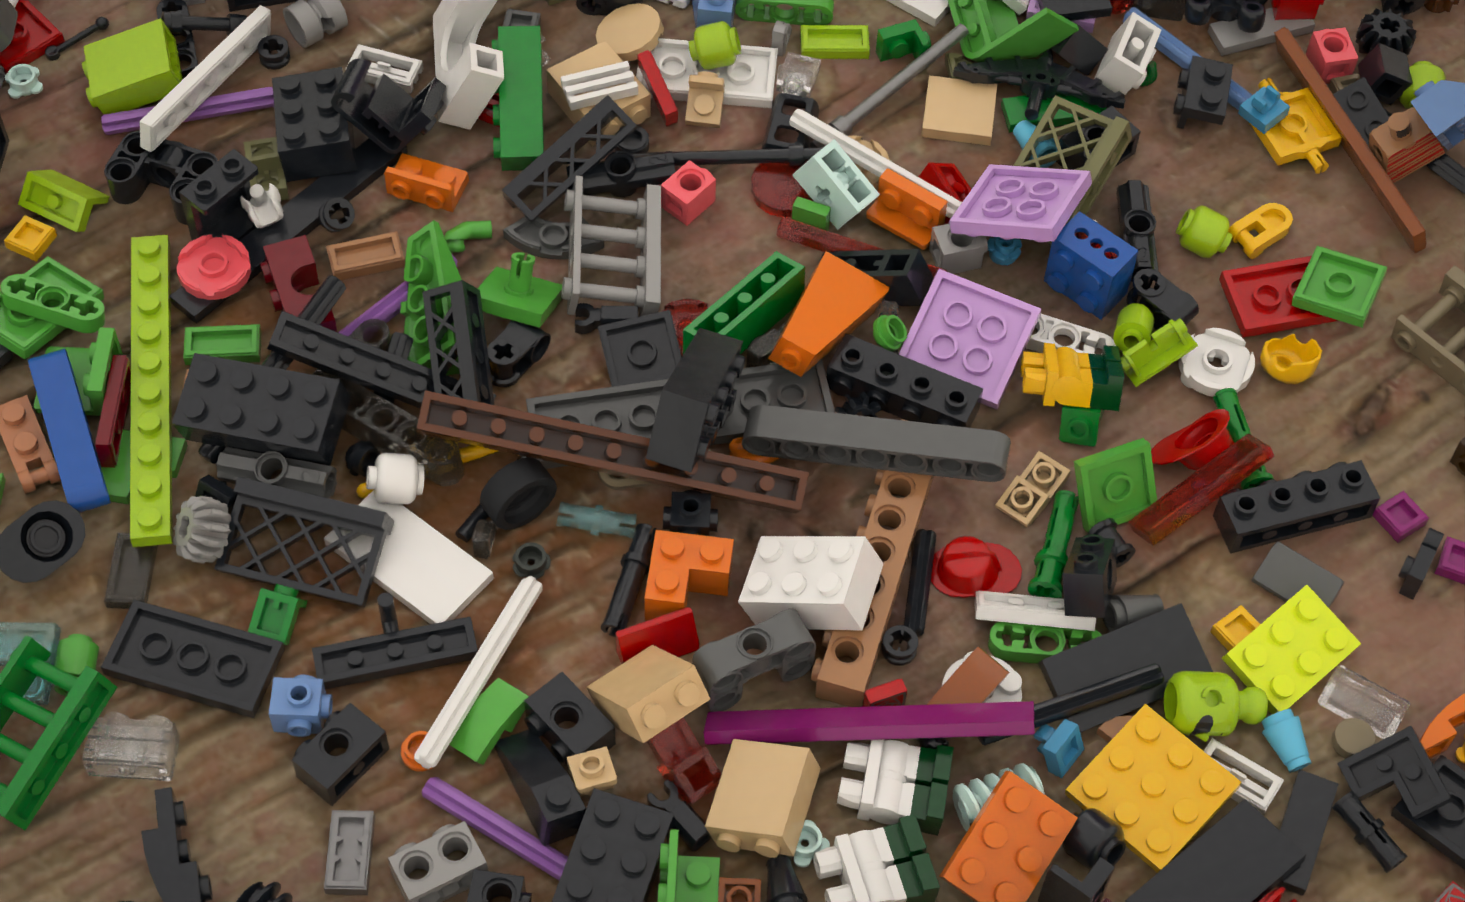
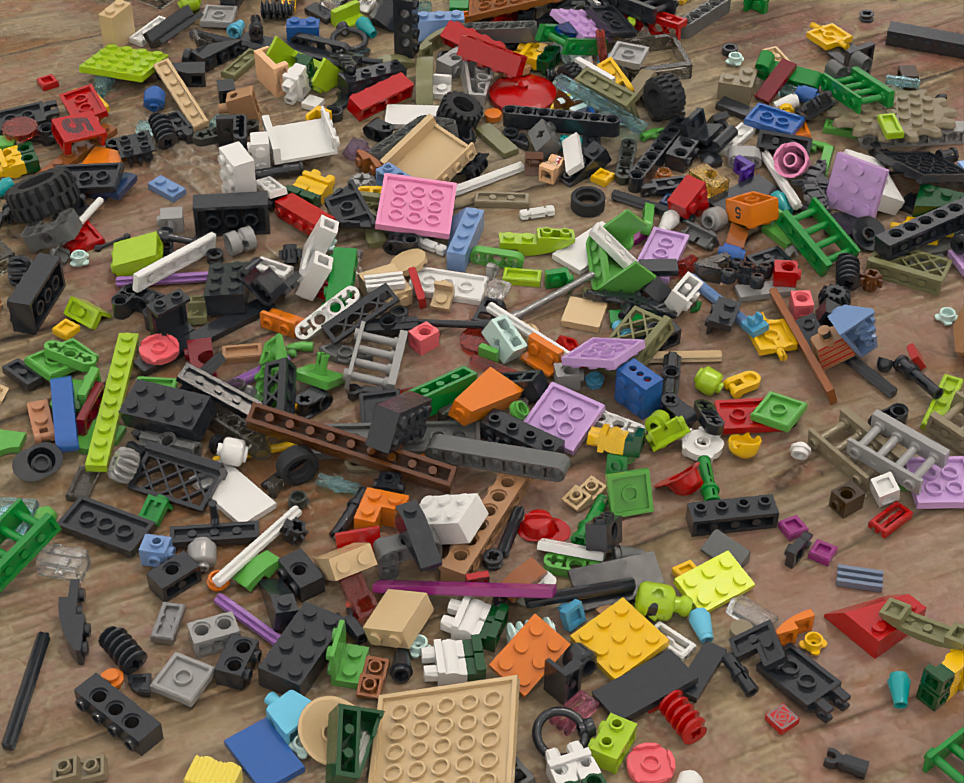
camera: 10 degrees right, 15 degrees down
white arm [240,183,284,229] -> none
black bush [318,197,355,232] -> none
tan bracket [567,746,617,797] -> none
lime head [689,21,741,70] -> none
black bush [1087,518,1136,568] -> none
clear red tile [1129,433,1275,546] -> none
none -> light grey head [187,537,217,572]
none -> black gear [279,244,302,265]
none -> black gear [279,517,309,545]
none -> white beam [295,286,360,341]
none -> black slope [395,500,442,571]
none -> tan axle [649,350,722,363]
none -> black beam [693,399,725,435]
none -> white plate [790,442,812,460]

